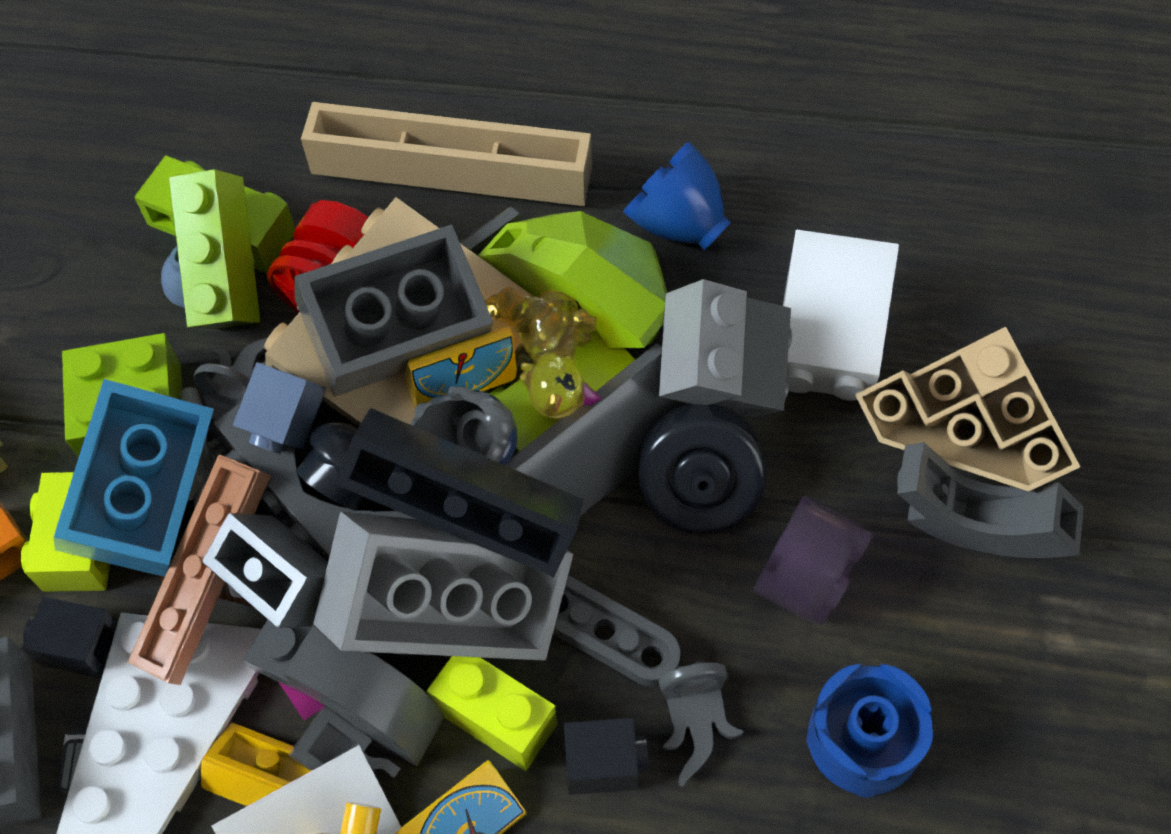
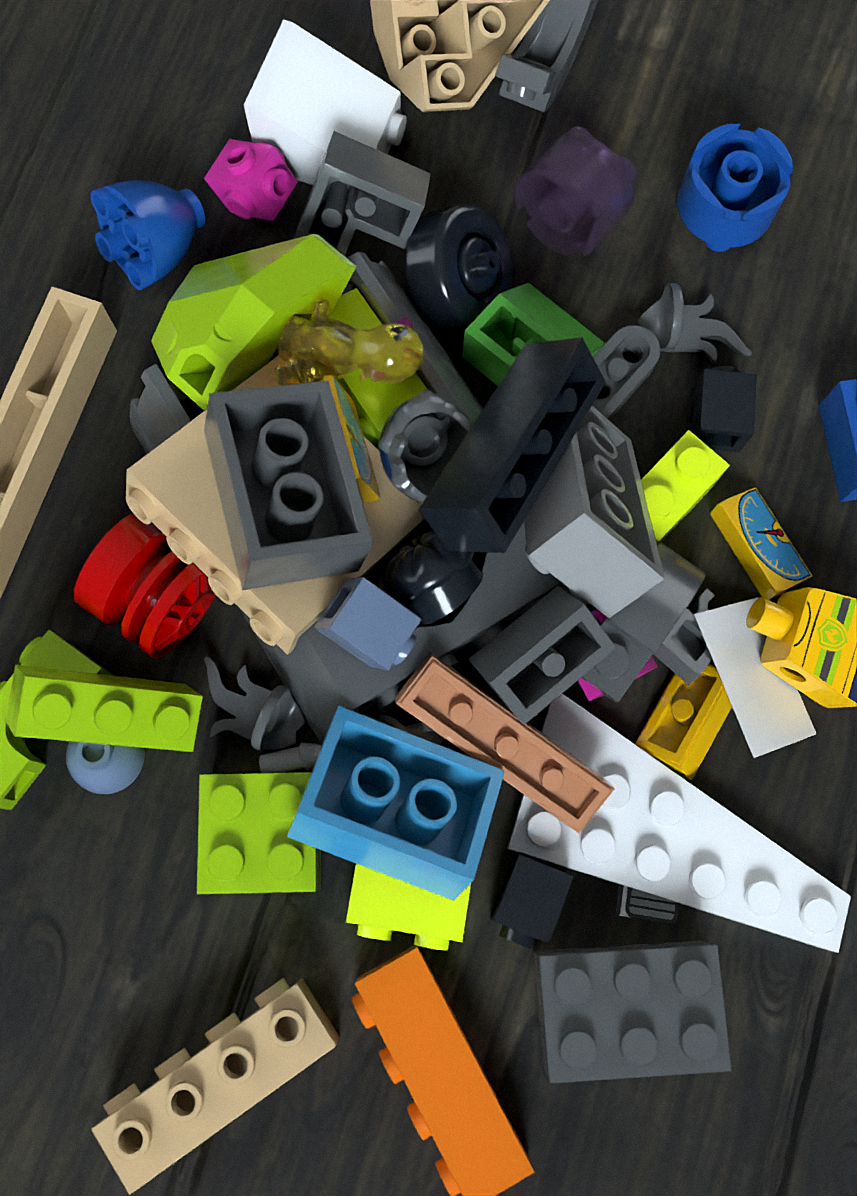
camera: 85 degrees left, 15 degrees up
light grey brick [659,279,747,405] -> none
none -> dark pink brick [204,139,298,221]
none -> bright green slope [462,283,606,386]

